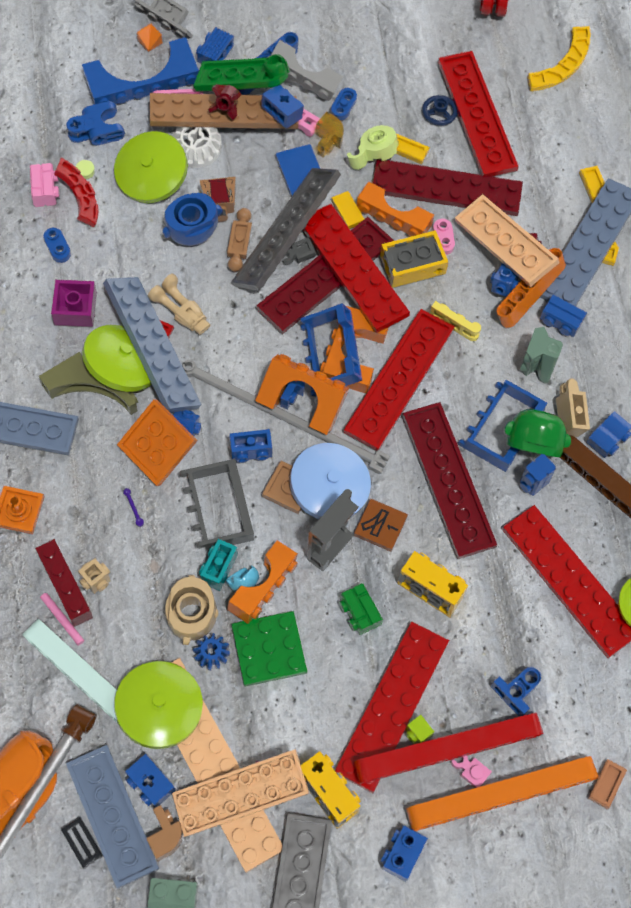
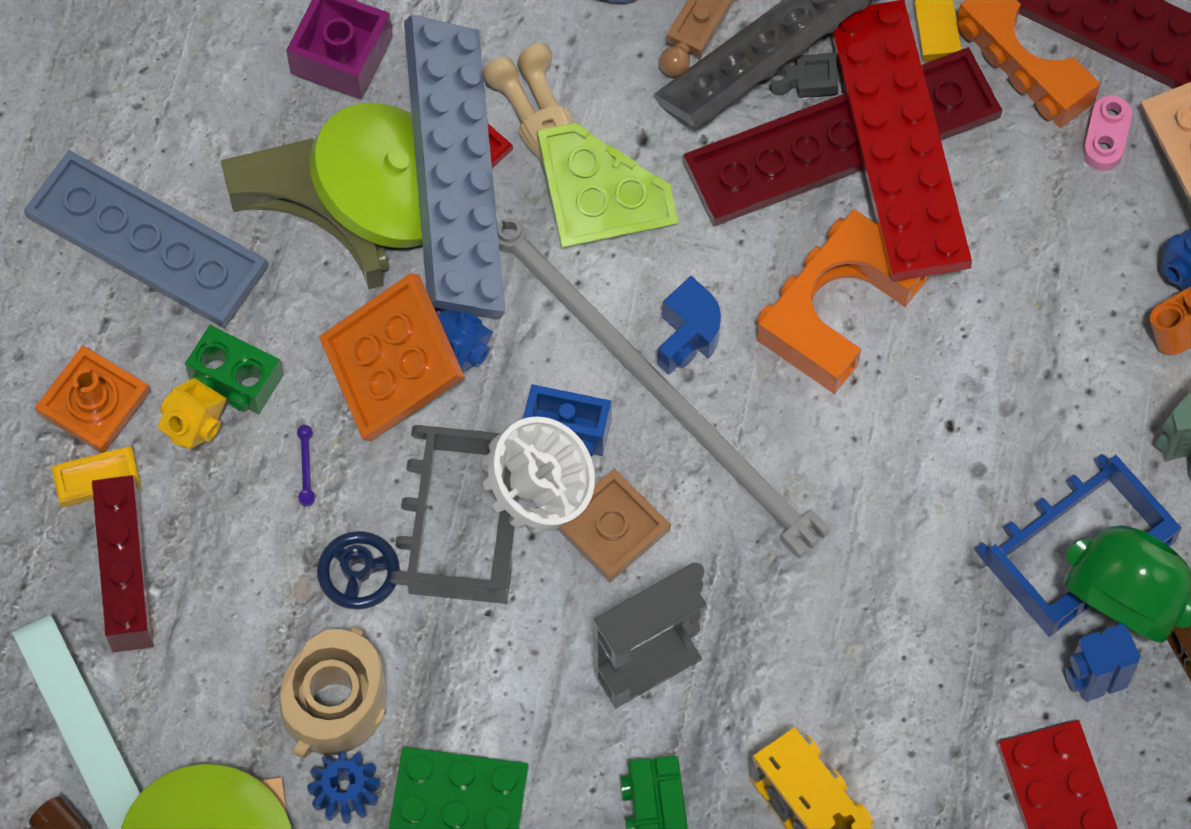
camera: 25 degrees right, 0 degrees up
bright pink bar [40,593,85,646] -> none
tan brick [78,558,110,594] -> none
teal brick [199,539,238,591] -> none
medium azure hair [226,565,259,592] -> none
orange arch [227,540,298,624] -> none
orange arch [255,354,350,435] -> none
light blue dish [290,443,371,519] -> none
blue hinge [300,303,362,397] -> none
red plate [344,309,455,451] -> none
dark orange tile [354,499,408,552] -> none
piece [380,230,449,288] -> none
dark red plate [402,402,497,559] -> none
light yellow plate [430,301,481,341] -> none
none -> yellow tile [51,446,142,508]
none -> yellow brick [157,378,227,450]
none -> green brick [185,325,284,415]
none -> dark blue piece [317,531,400,610]
none -> white gear [482,417,595,533]
none -> lime plate [536,123,679,249]

